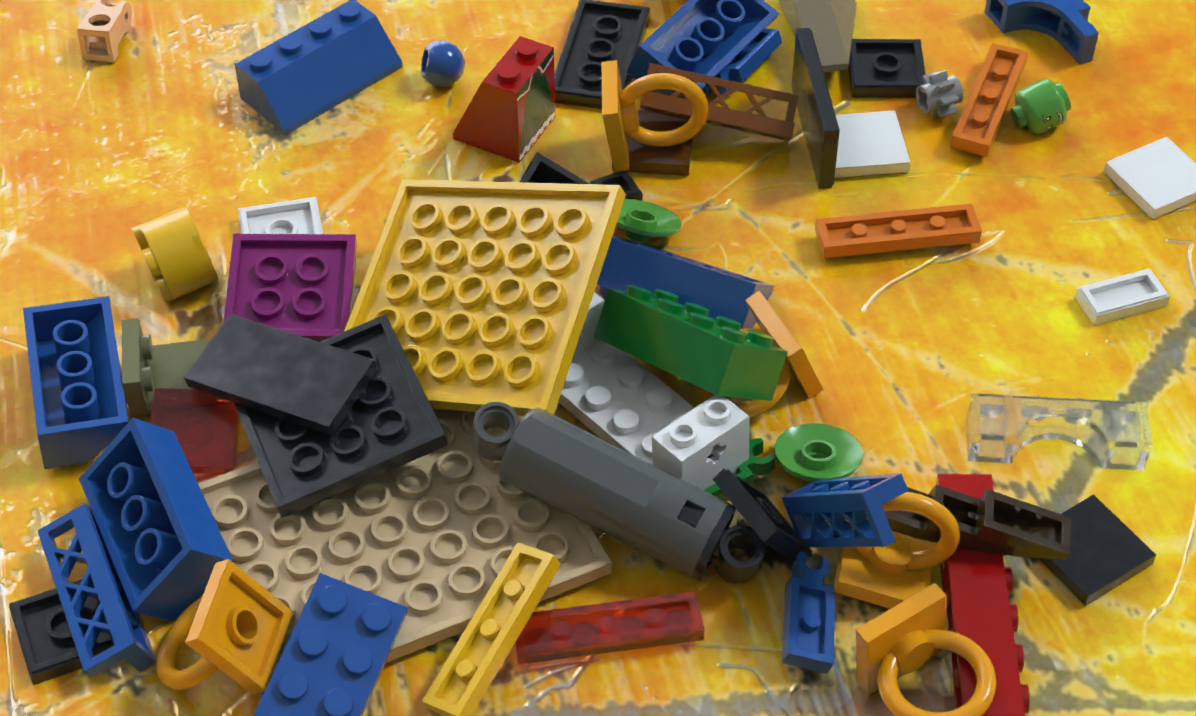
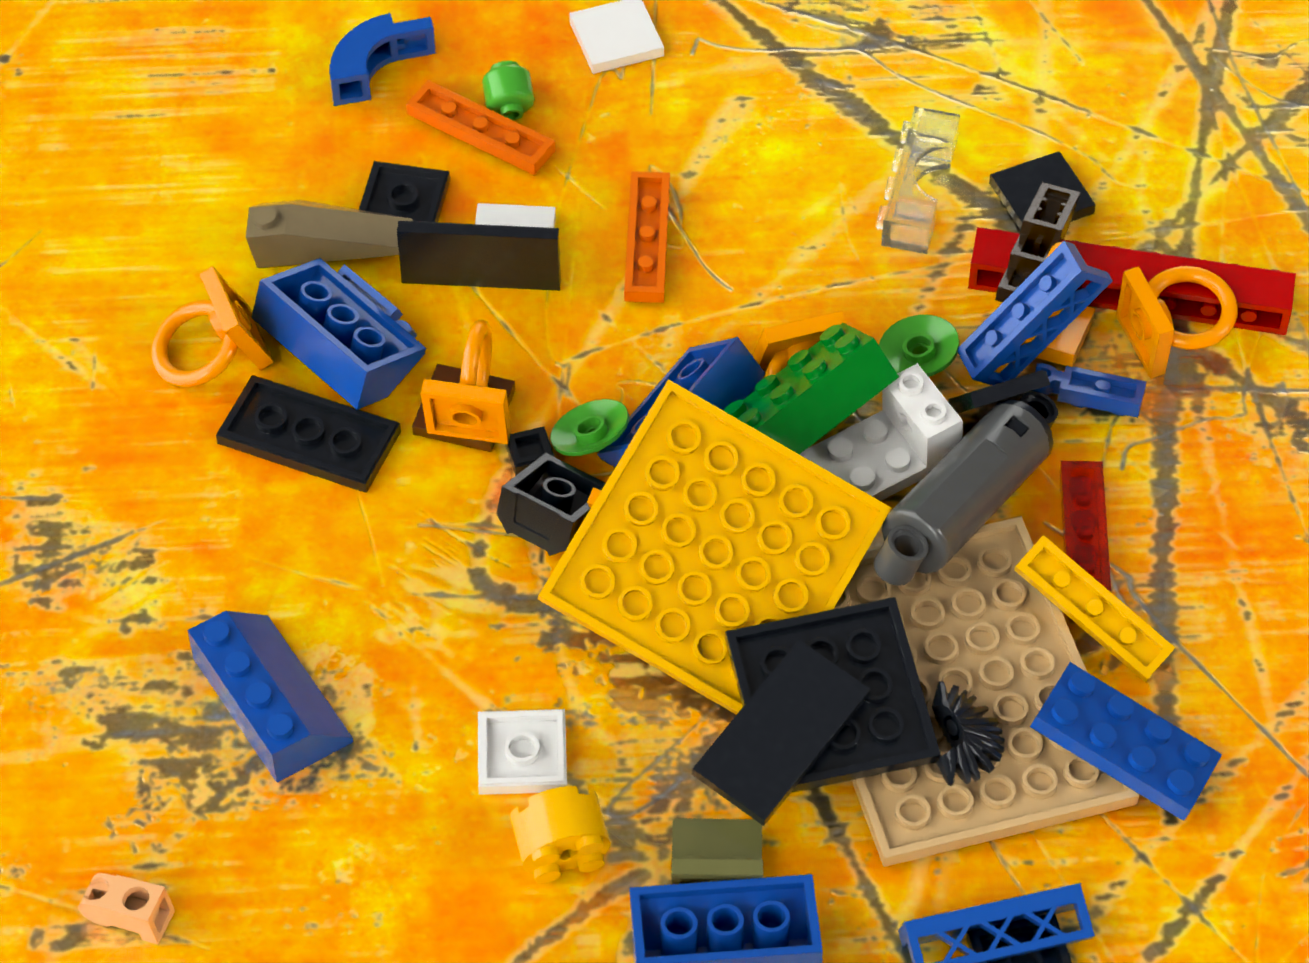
camera: 80 degrees left, 5 degrees up
blue brick [79,418,233,622] -> none
clear red tile [150,388,241,475] -> none
light orange tile [156,559,293,695] -> none
magenta plate [223,234,357,342] -> none
blue piece [421,40,465,87] -> none
red slope [453,36,556,163] -> none
dark orange fence [640,63,799,141] -> none
light grey gear [916,70,963,119] -> none
white tile [1075,268,1170,326] -> none
none -> black hair [932,681,1005,786]

